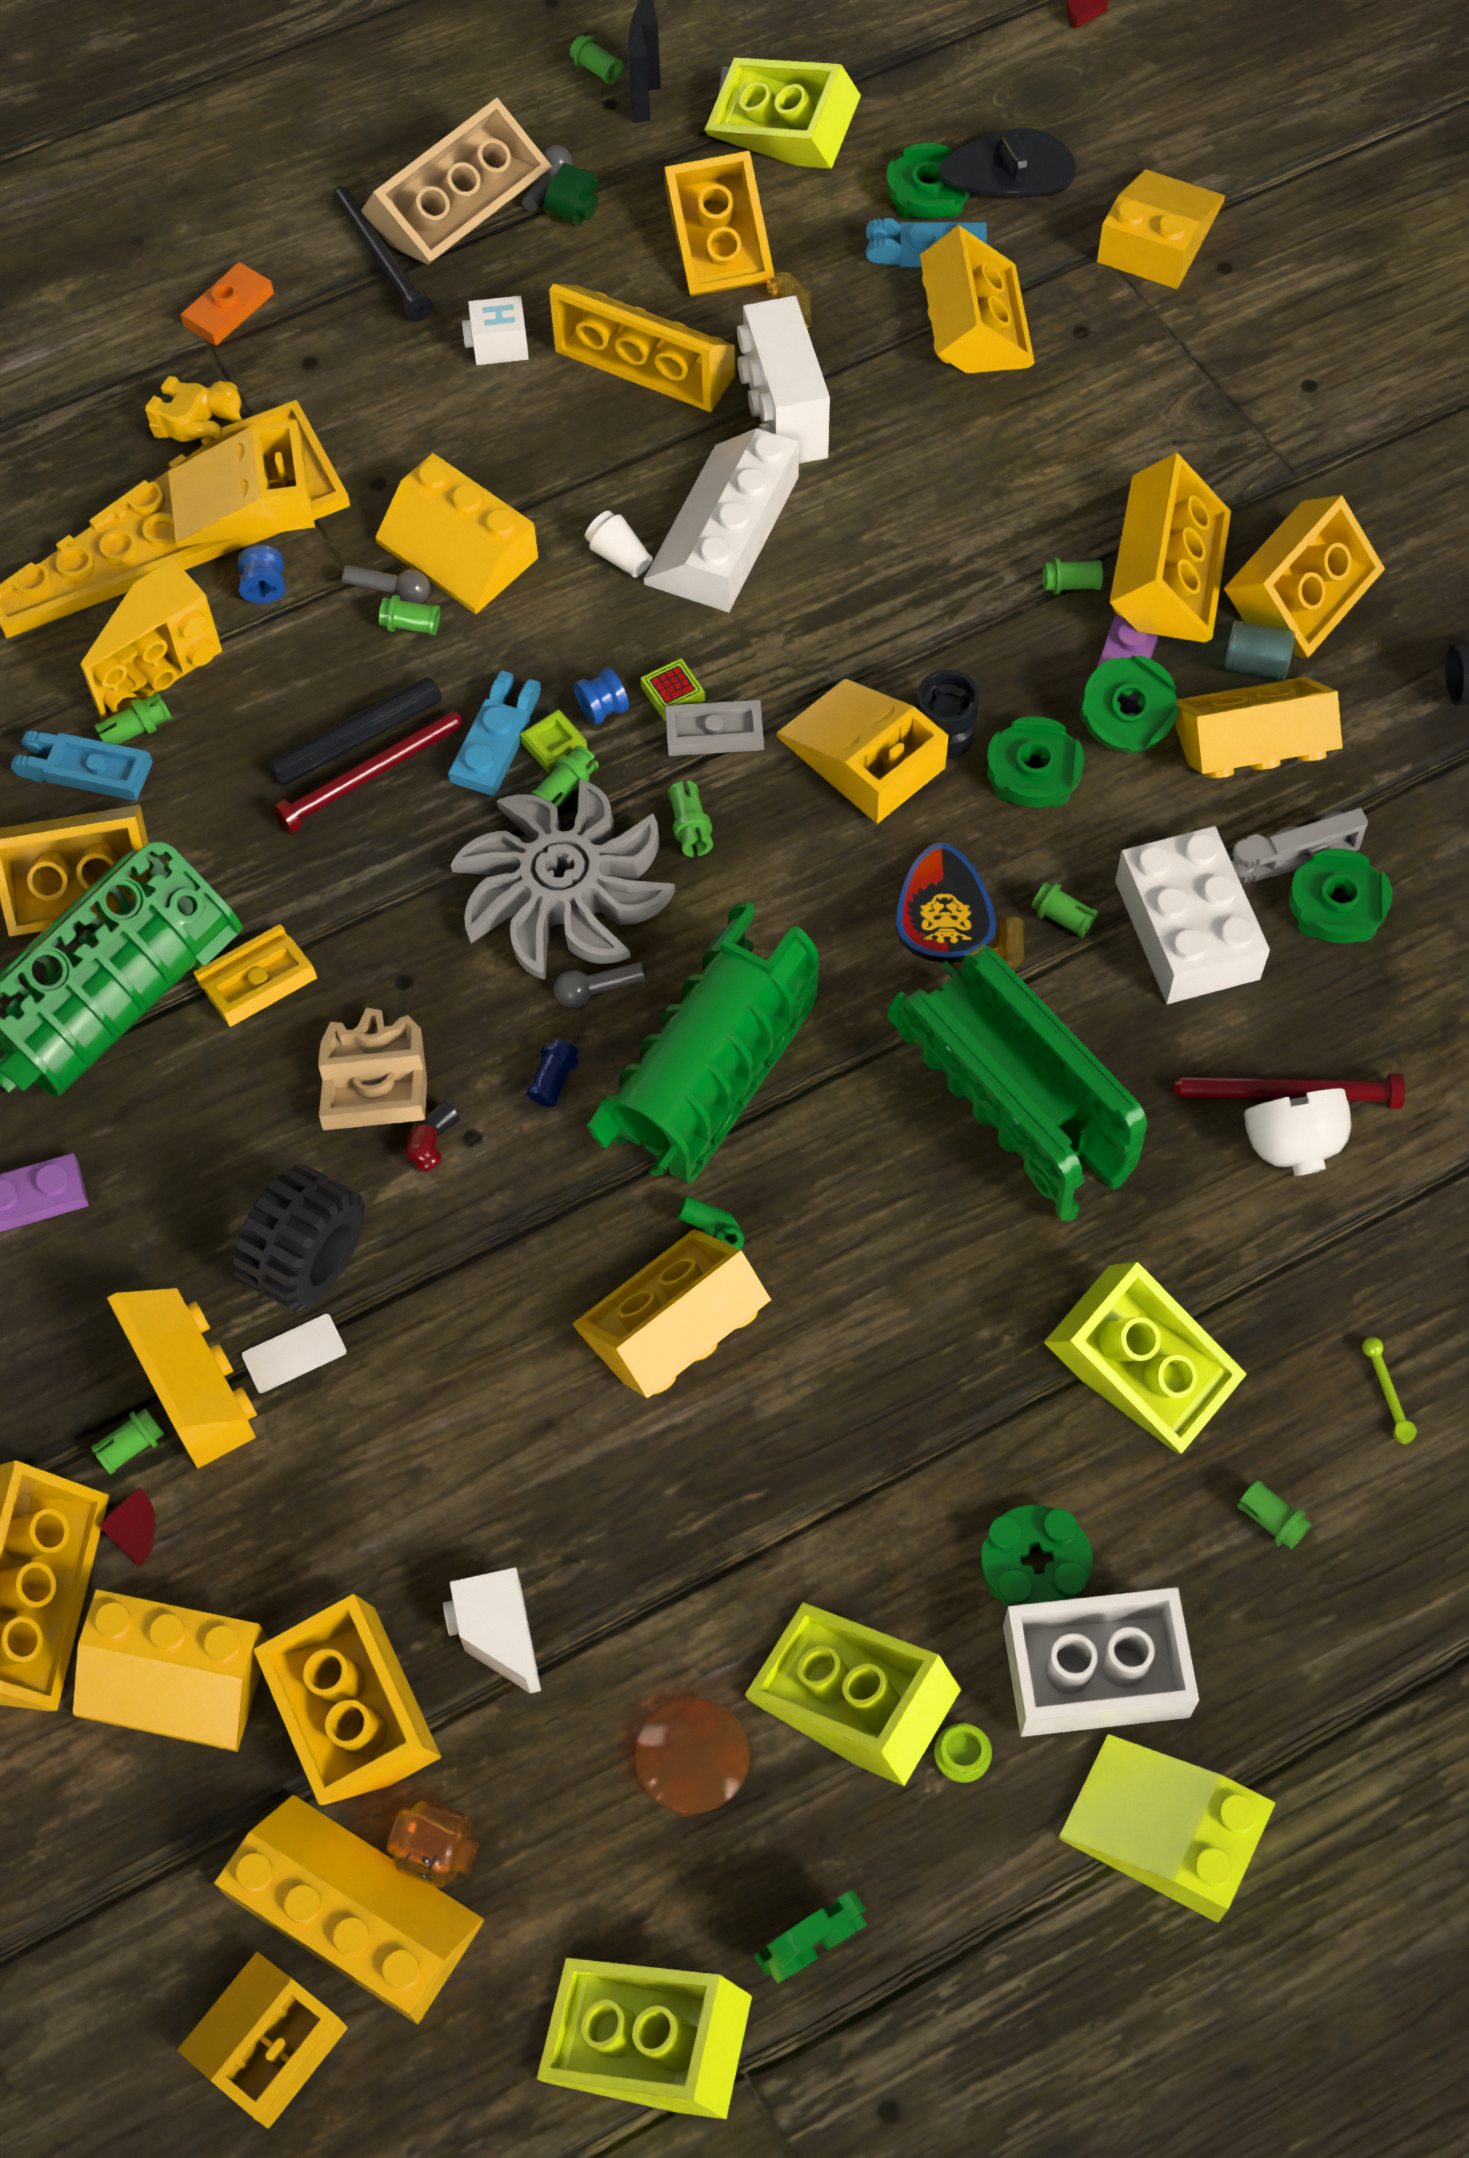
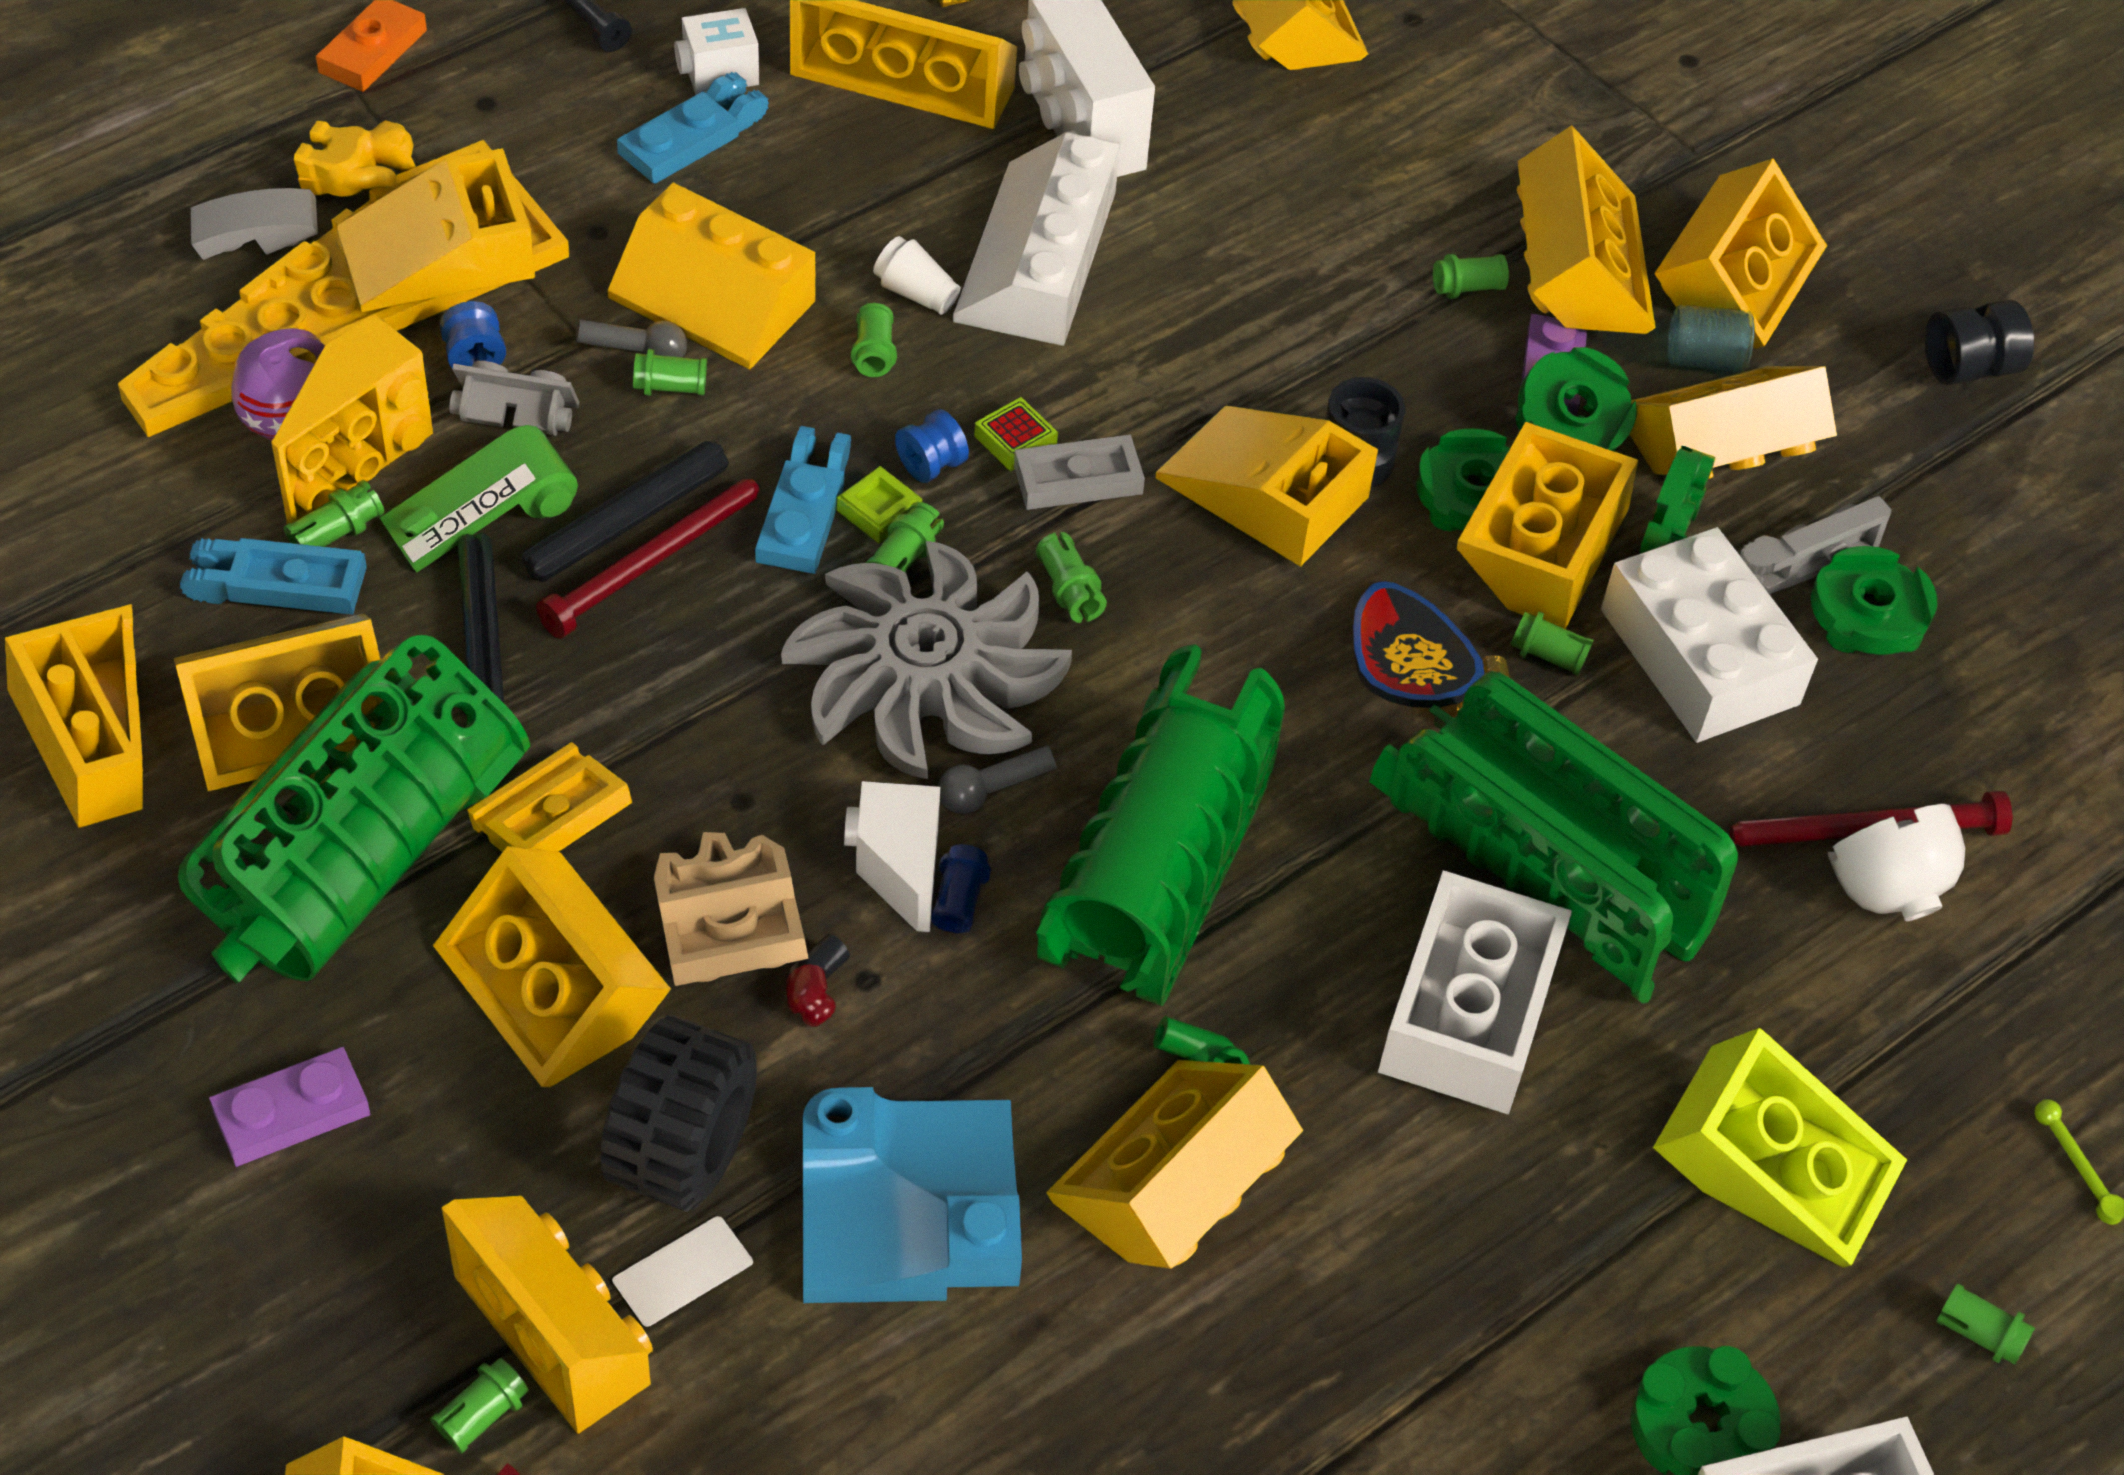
camera: 15 degrees left, 10 degrees down
none -> light grey slope [191,188,318,260]
none -> medium lavender helmet [231,328,325,441]
none -> bright green door [380,425,578,572]
none -> yellow slope [433,846,671,1087]
none -> light grey hinge [449,361,580,436]
none -> black axle [458,533,504,703]
none -> dark azure hinge [617,72,769,184]
none -> dark azure slope [803,1087,1022,1303]
none -> white slope [844,781,940,932]
none -> bright green pin [850,303,897,377]
none -> white brick [1378,870,1572,1115]
none -> yellow slope [1457,422,1638,629]
none -> green plate [1639,445,1716,554]

